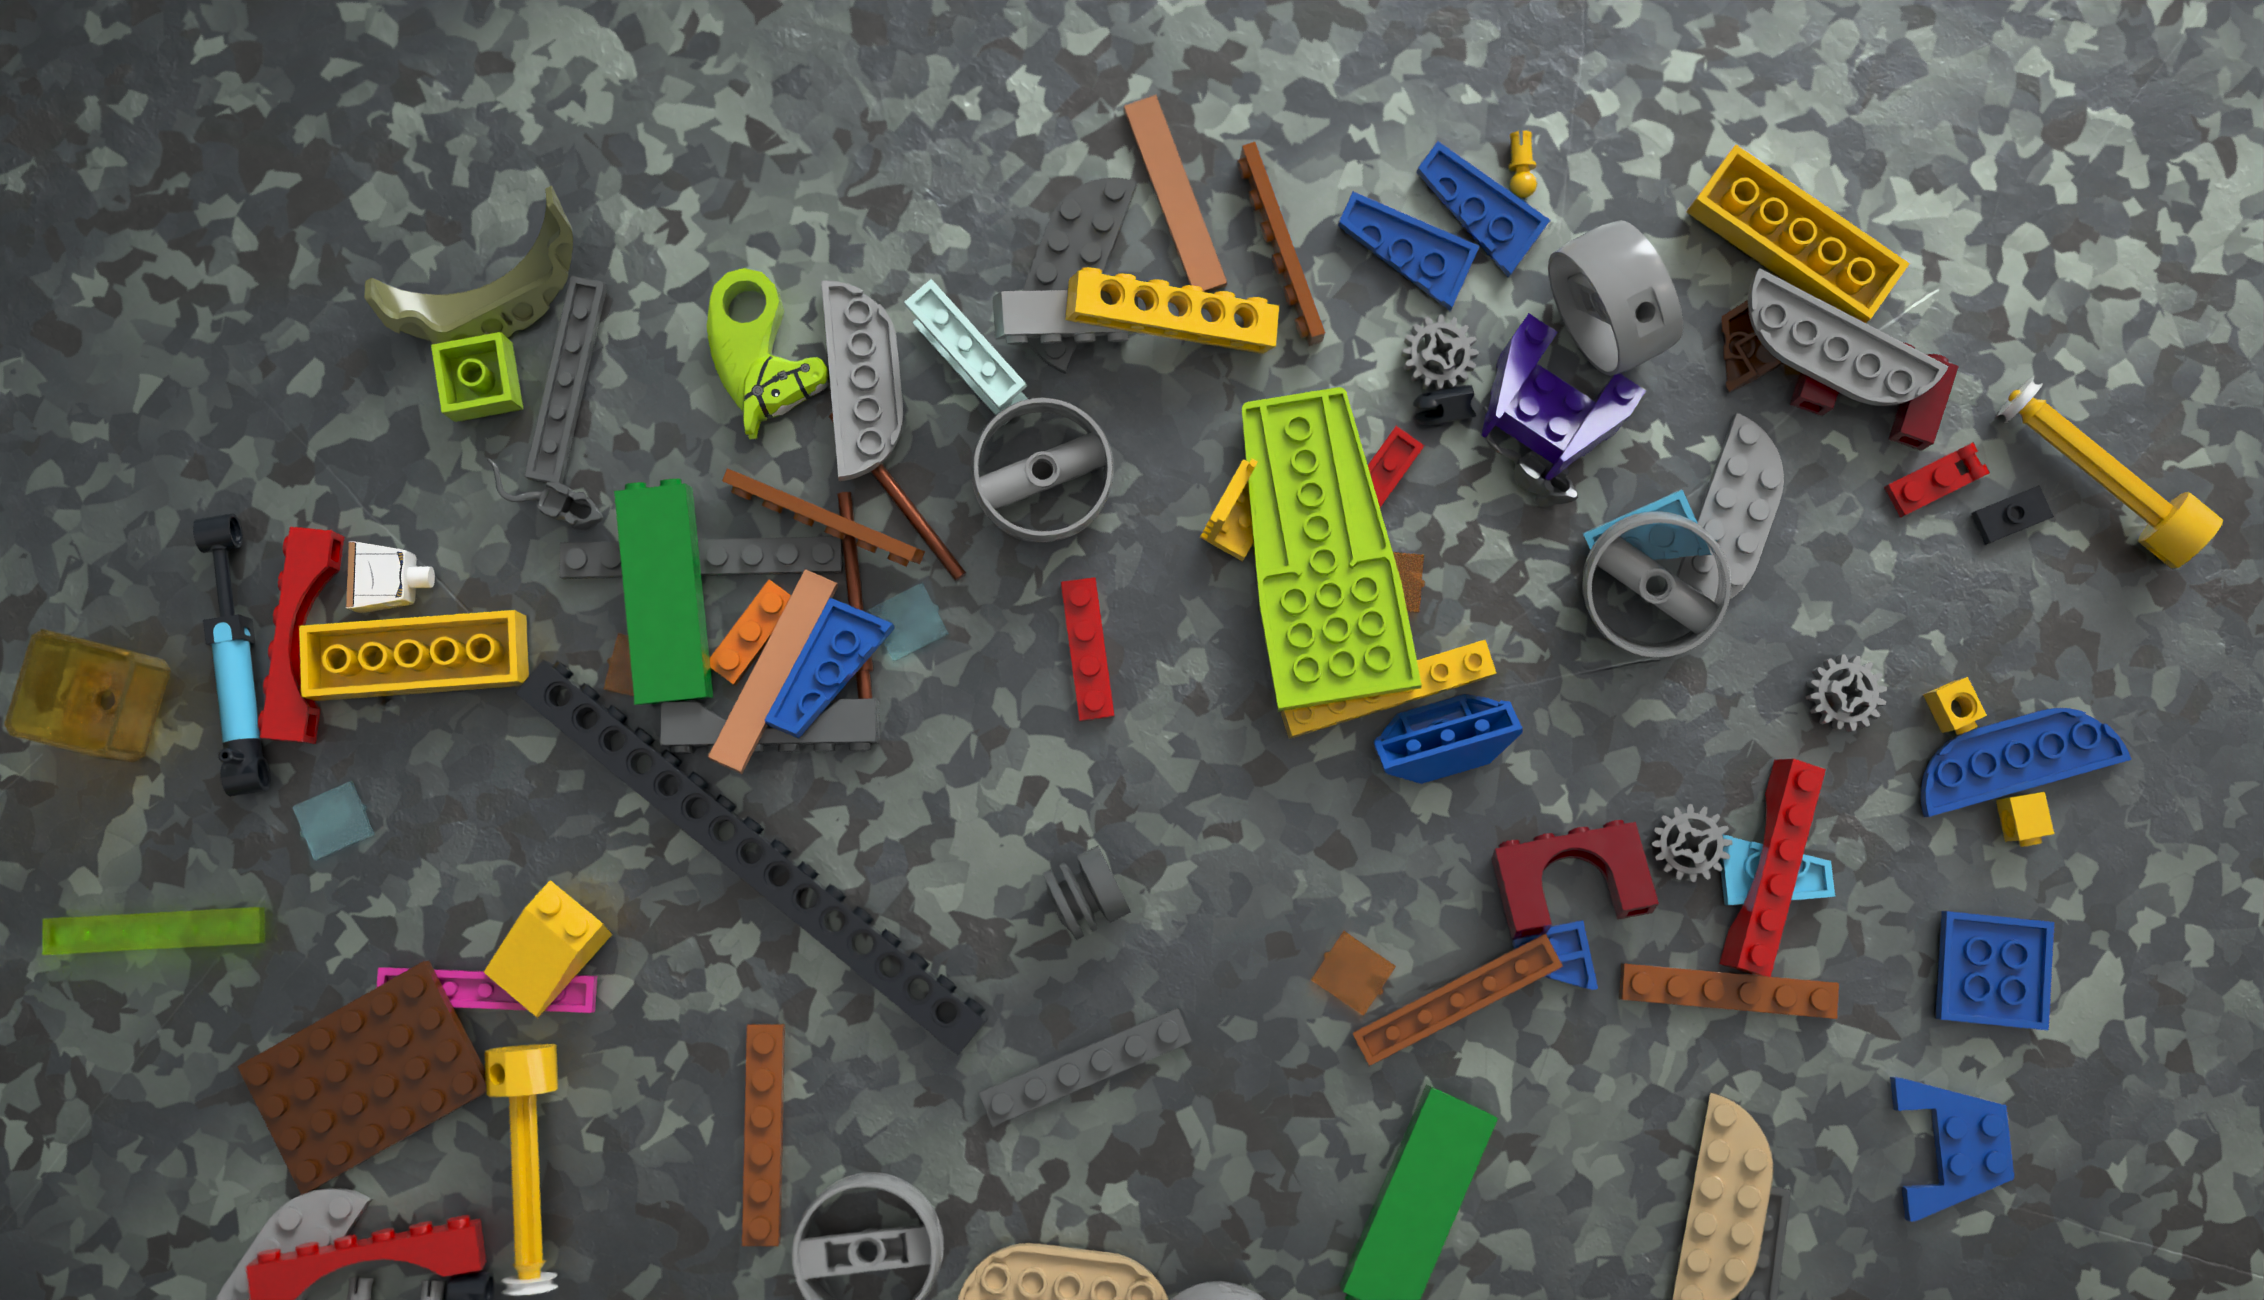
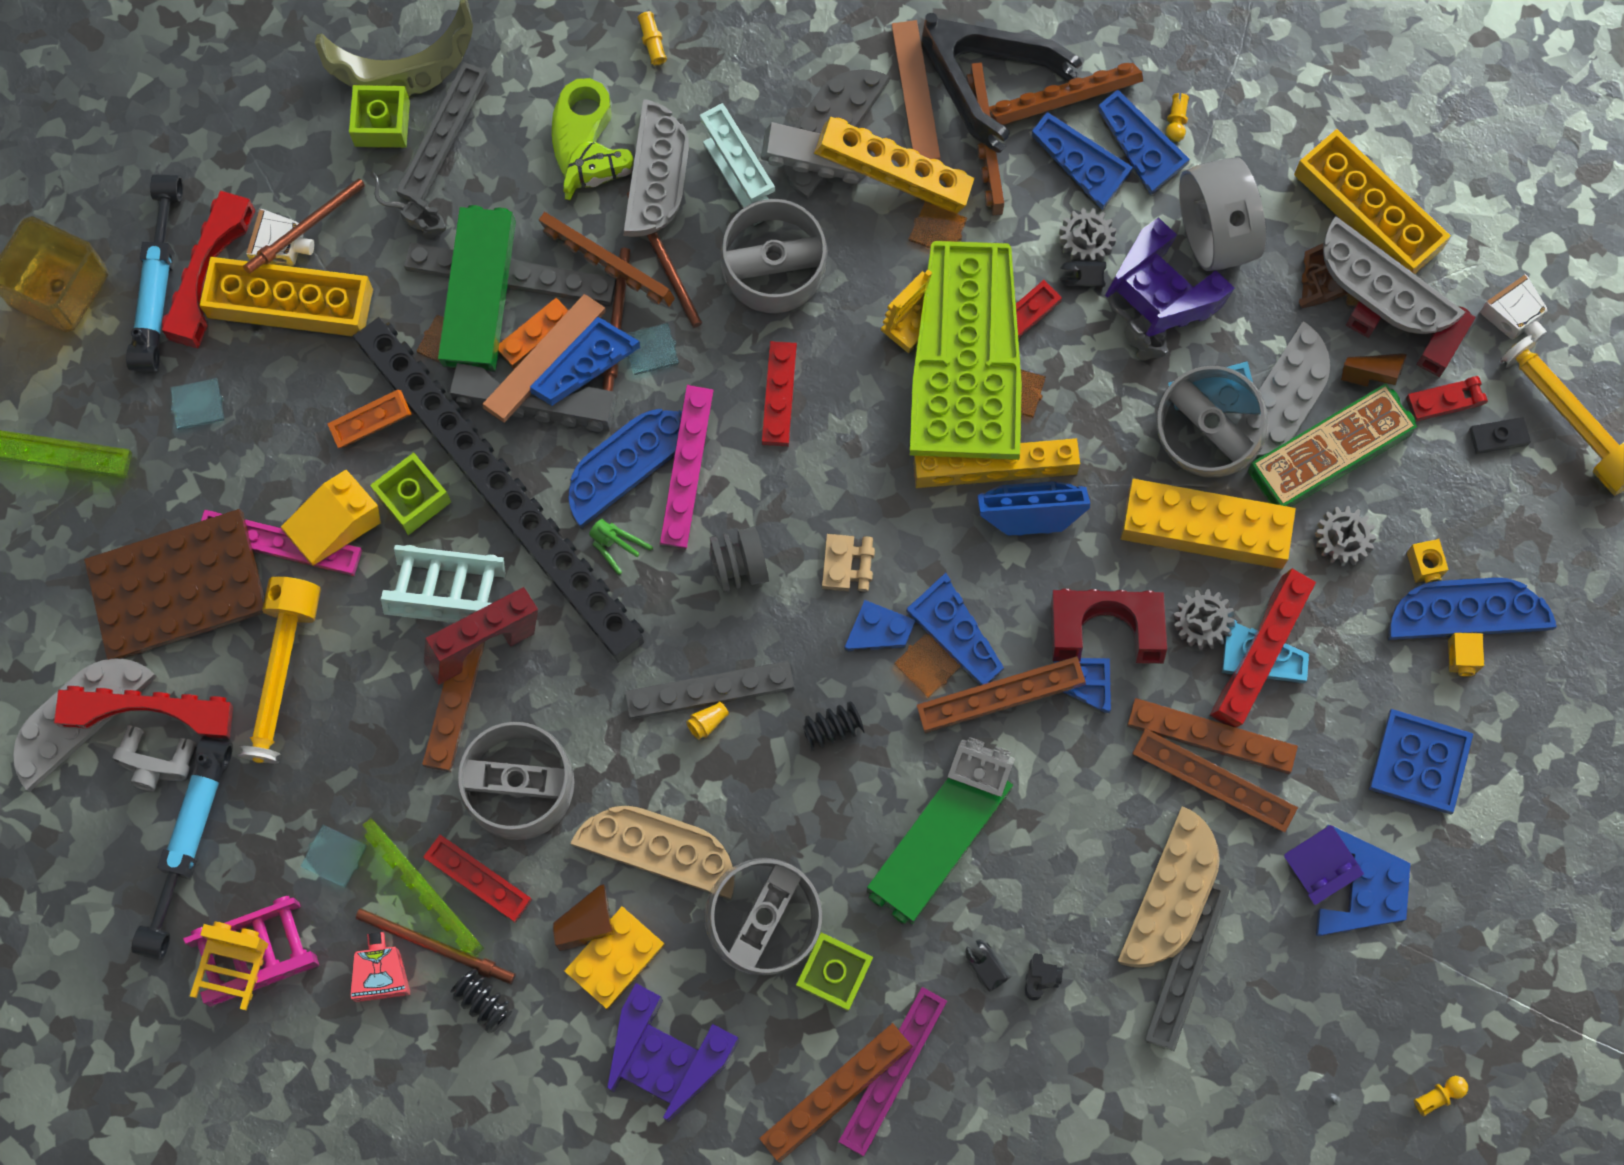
camera: 15 degrees right, 10 degrees down
none -> copper bar [243,179,365,274]
none -> orange plate [327,390,412,448]
none -> lime brick [370,452,452,535]
none -> light aqua fence [381,545,506,623]
none -> dark red arch [424,587,538,685]
none -> blue plate [568,409,682,529]
none -> bright green plant [589,519,653,575]
none -> yellow pin [637,12,667,65]
none -> dark pink plate [660,385,713,549]
none -> yellow cone [686,702,729,740]
none -> black piece [803,701,865,752]
none -> tan plate [822,534,875,592]
none -> blue wing [845,600,916,652]
none -> blue wing [906,573,1004,685]
none -> clear orange piece [909,202,967,249]
none -> black piece [921,13,1082,153]
none -> light grey bracket [948,737,1015,797]
none -> dark orange plate [989,63,1143,125]
none -> yellow brick [1120,479,1296,569]
none -> dark orange plate [1132,728,1298,832]
none -> brick [1247,383,1417,507]
none -> dark purple bracket [1284,825,1364,905]
none -> reddish brown slope [1341,353,1407,387]
none -> white torso [1480,274,1547,341]

